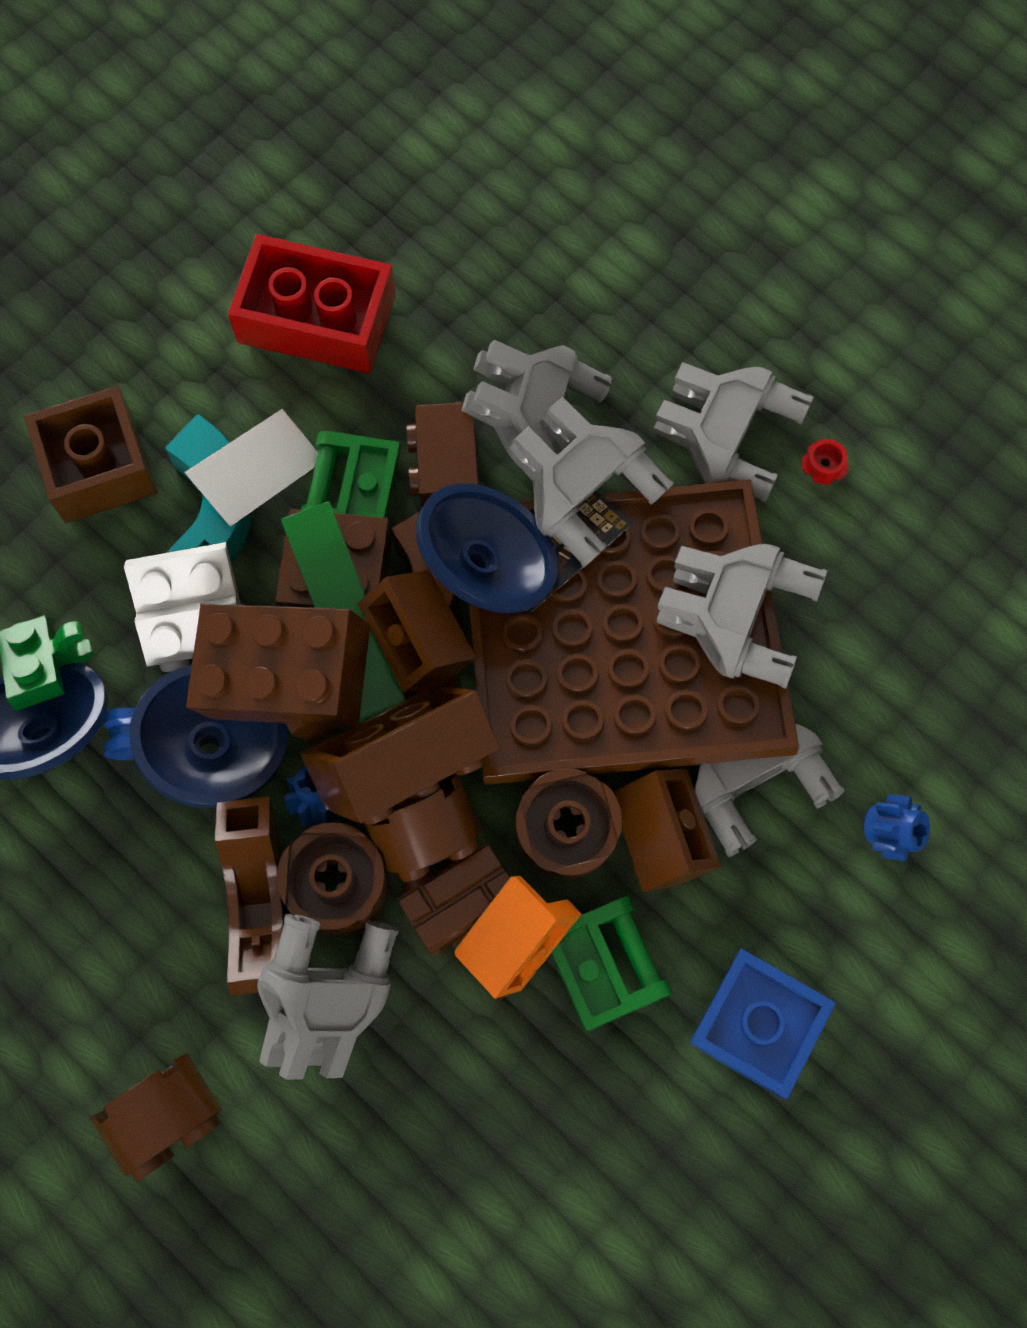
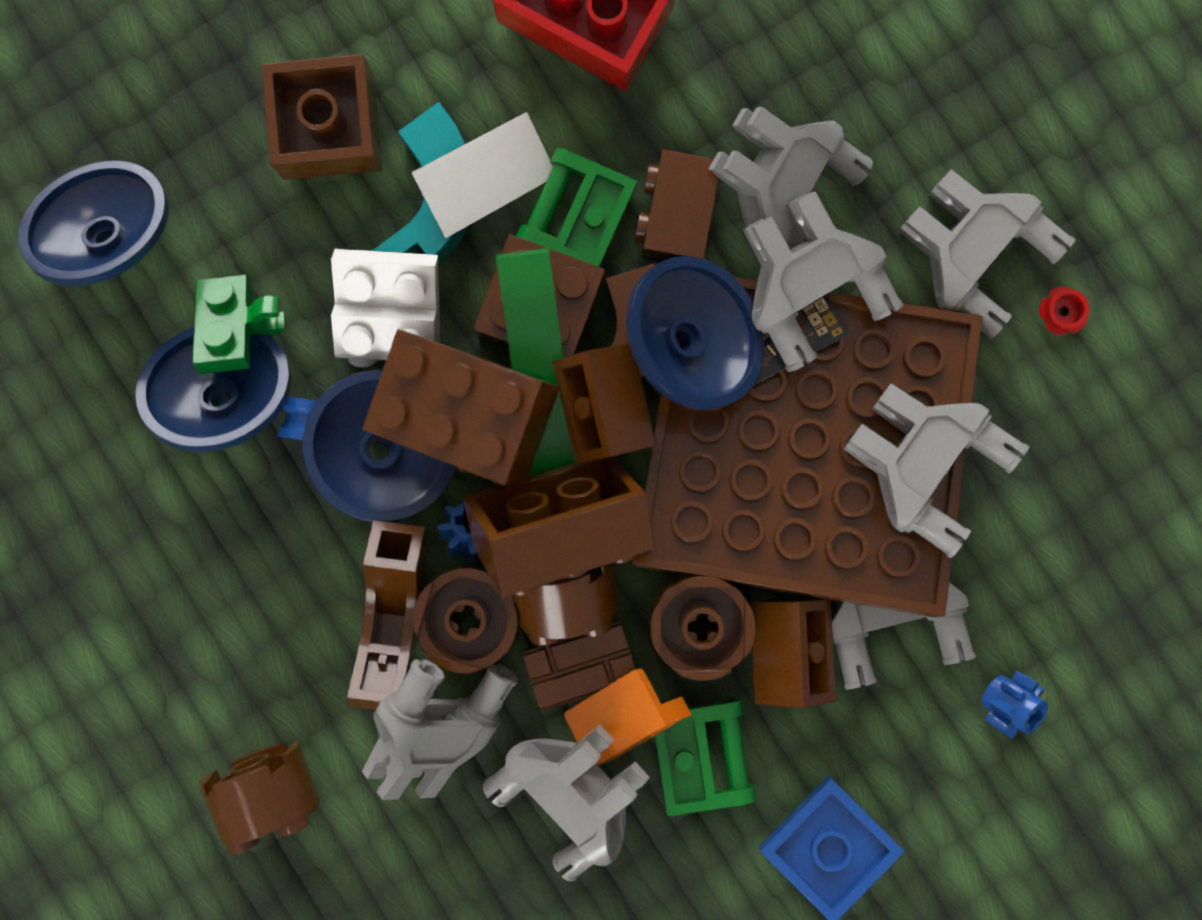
camera: 15 degrees right, 15 degrees up
none -> light grey connector [483,724,650,881]

